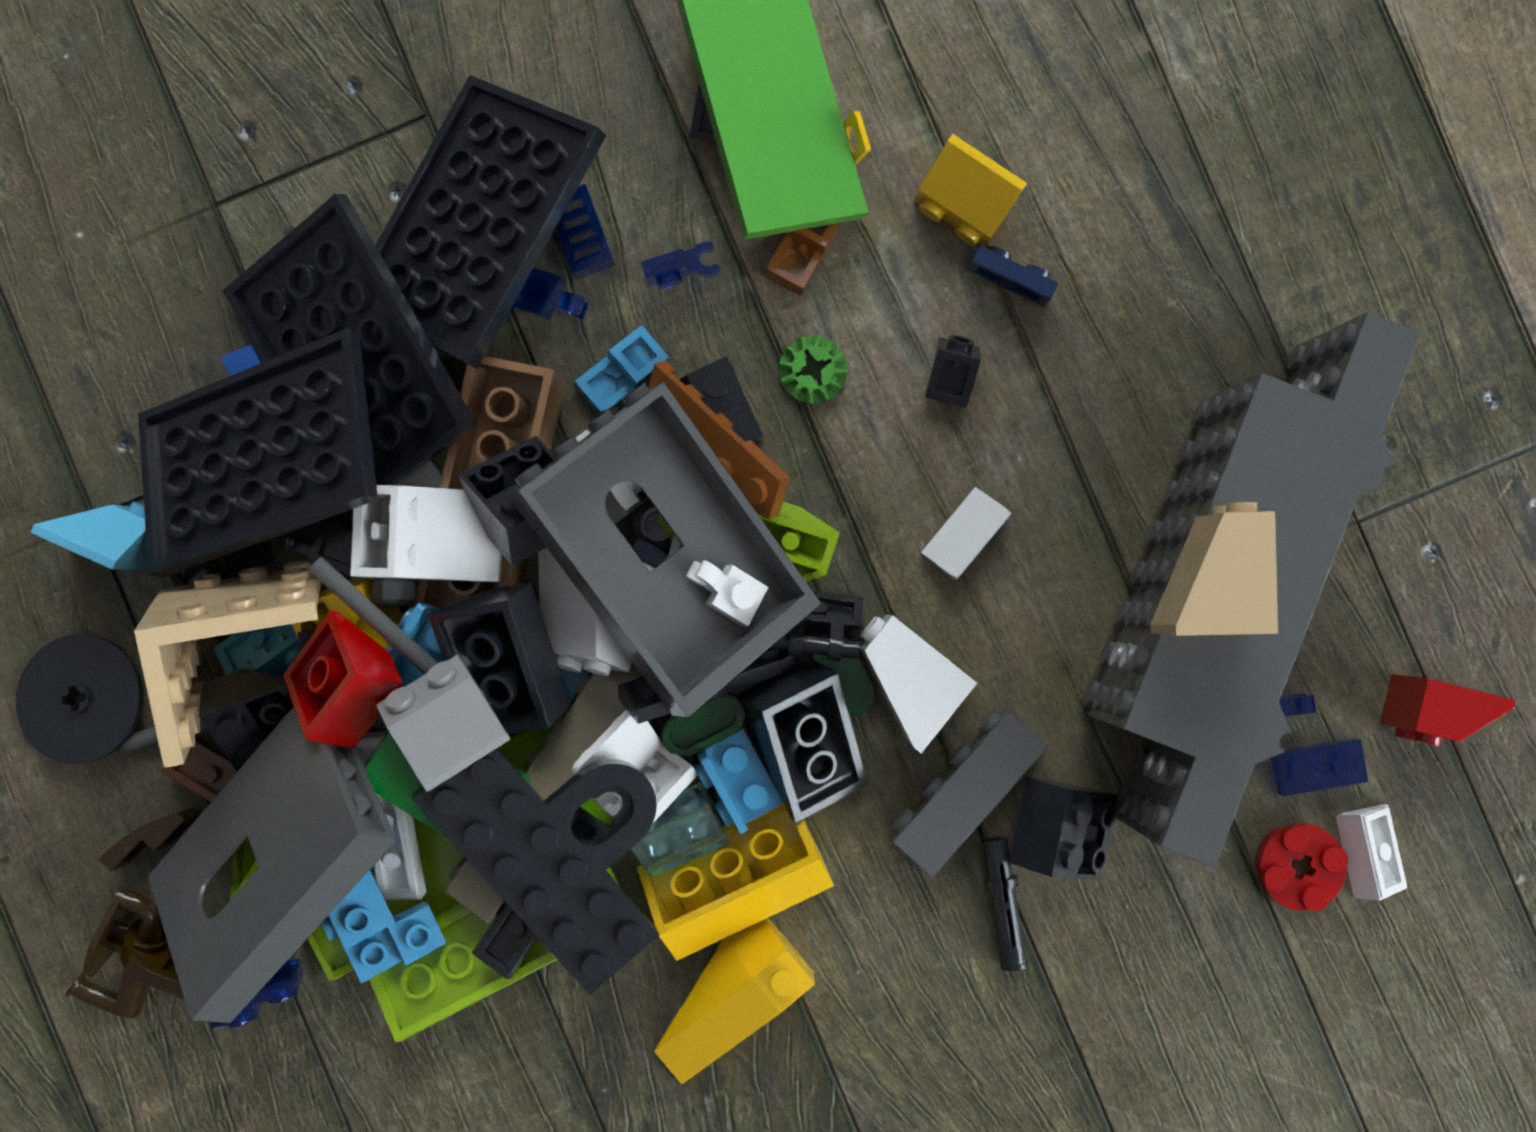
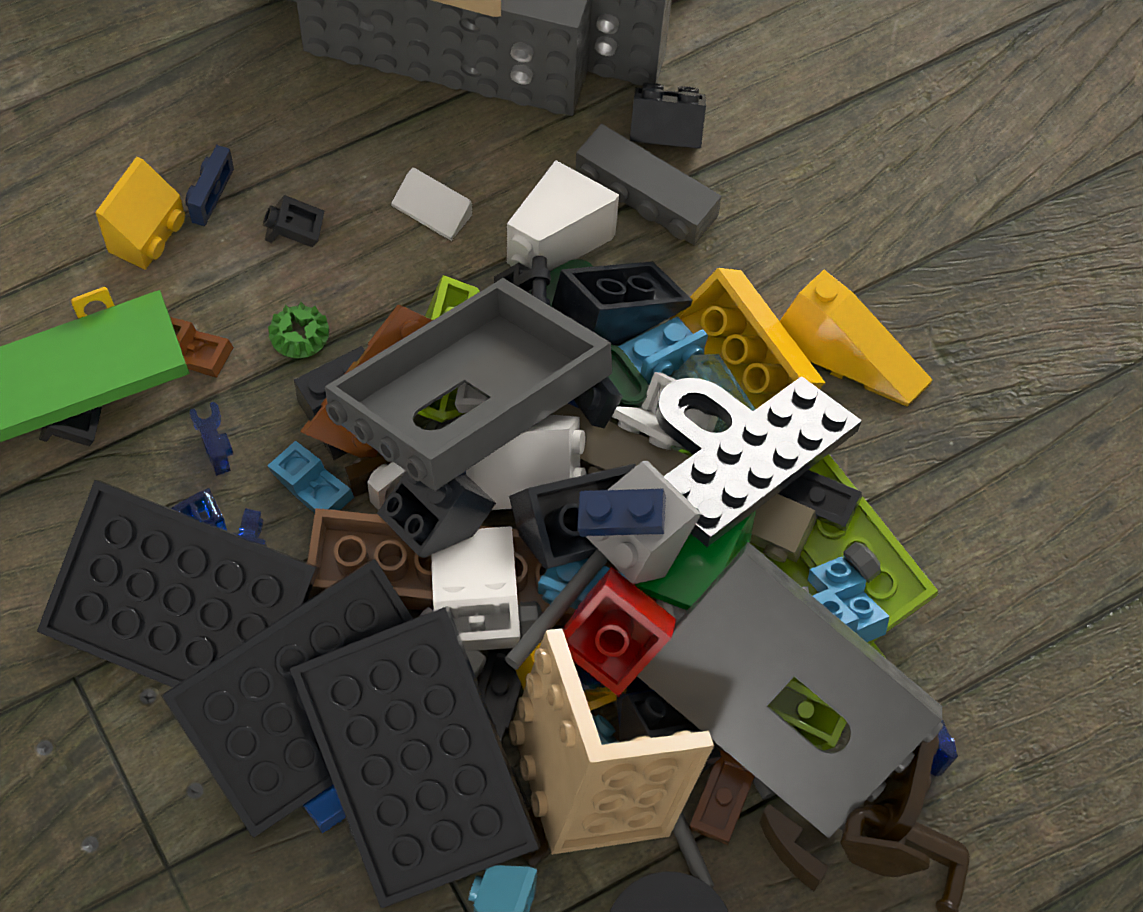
camera: 100 degrees left, 25 degrees down
white plate [686,560,769,627] -> none
black pin [981,836,1029,971] -> none
none -> dark blue plate [578,488,666,536]
none -> dark grey tile [843,542,881,583]

